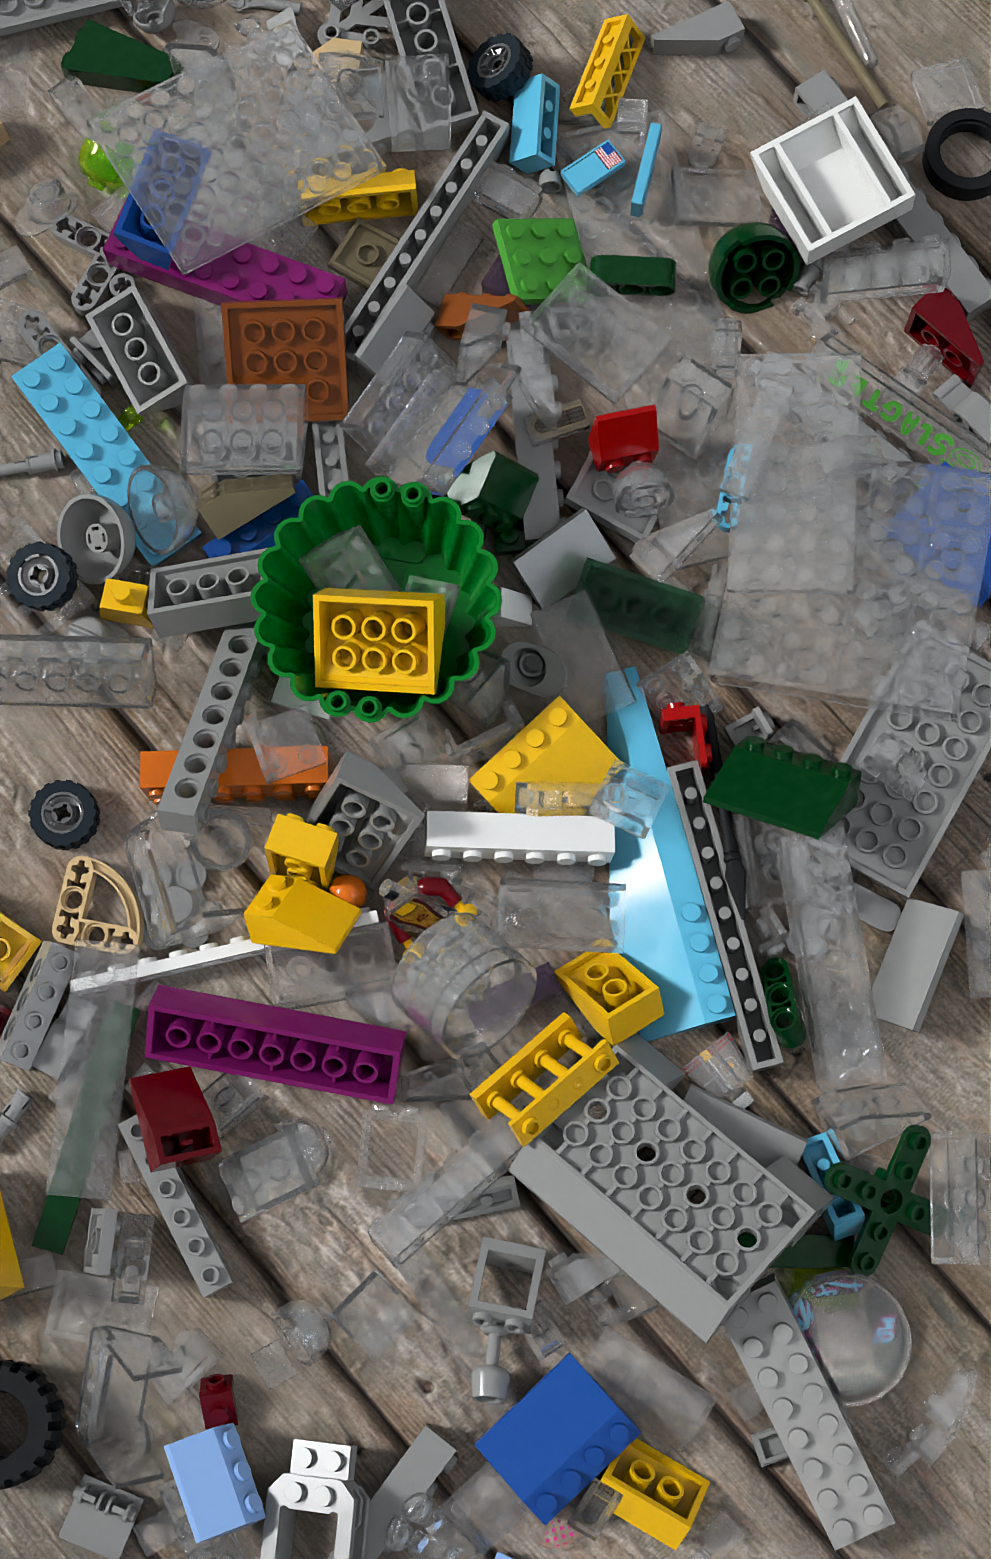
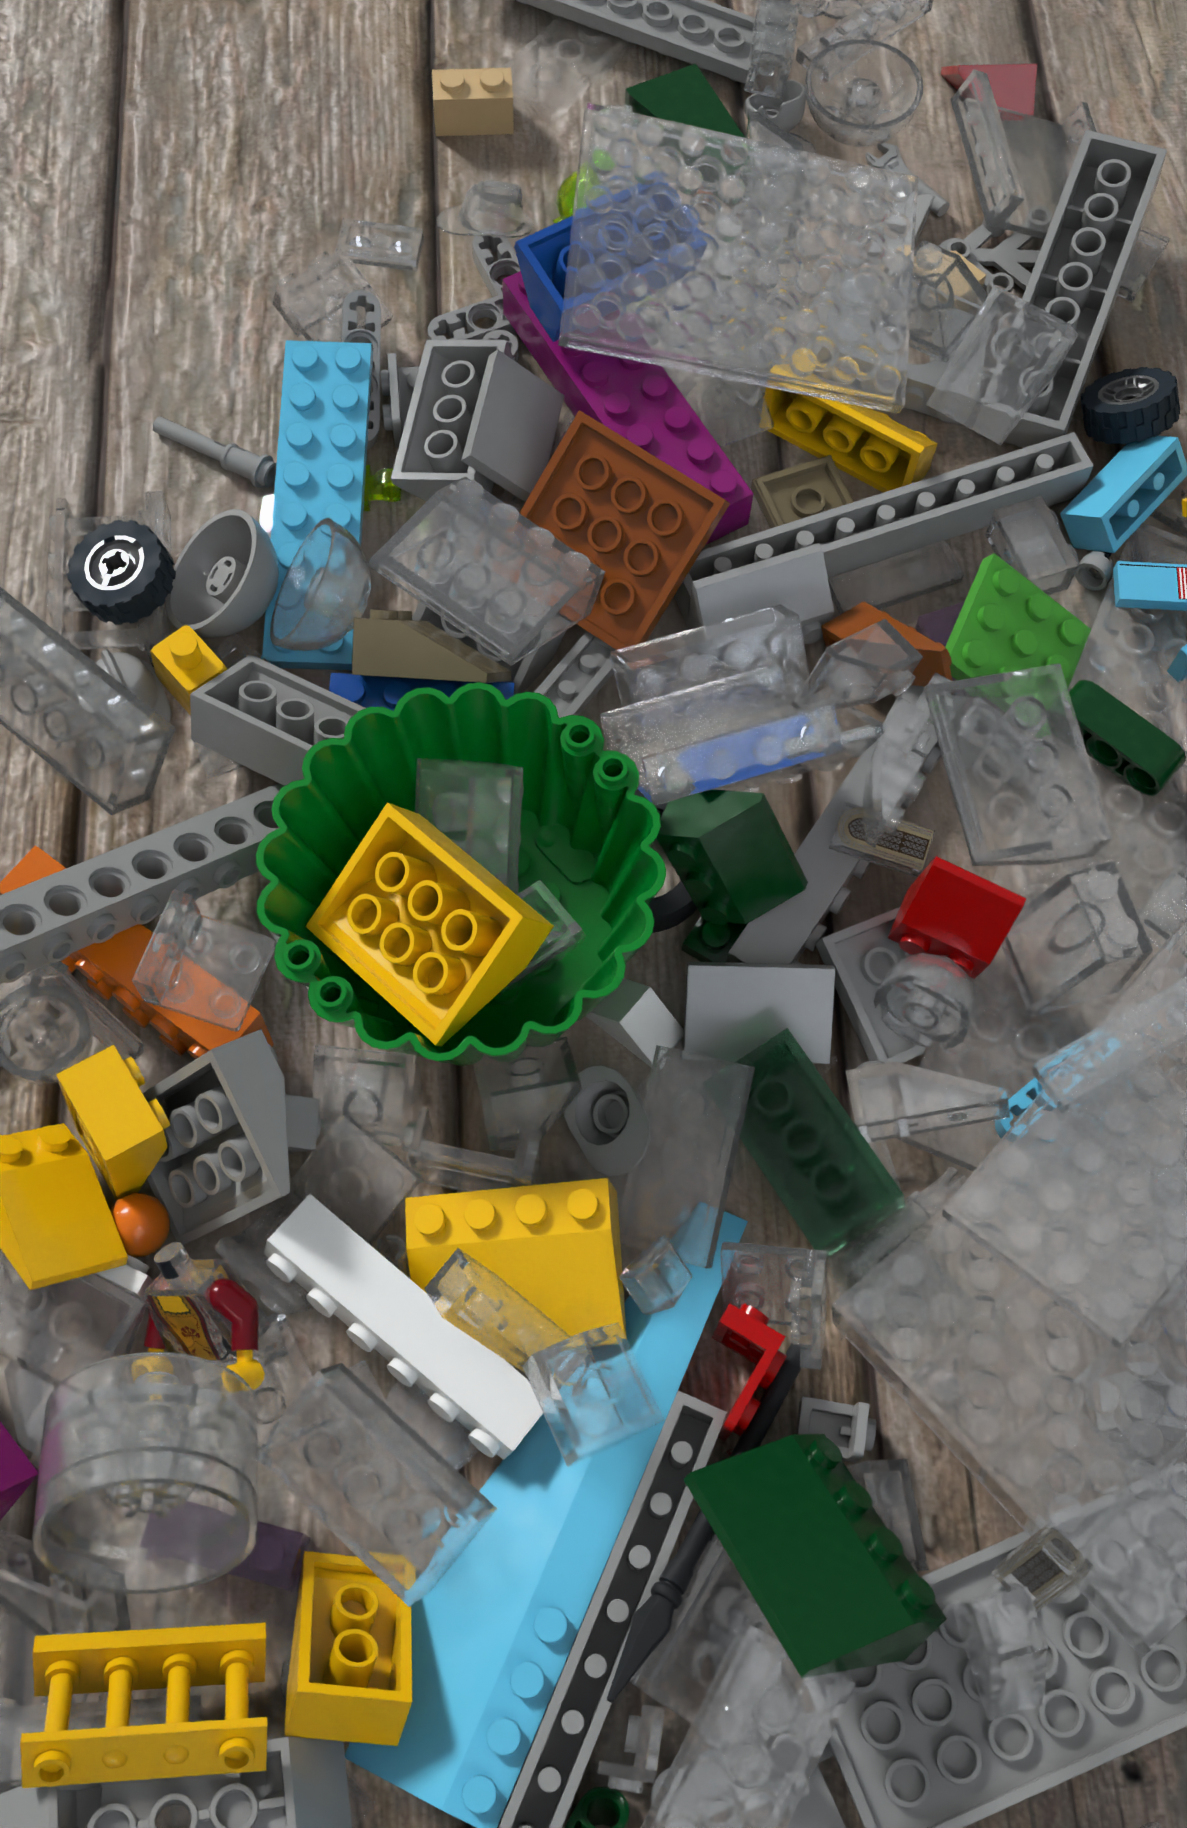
camera: 30 degrees right, 10 degrees down
none -> light grey tile [461,349,564,502]
none -> clear slope [619,1235,692,1315]
none -> clear tile [991,1522,1094,1614]

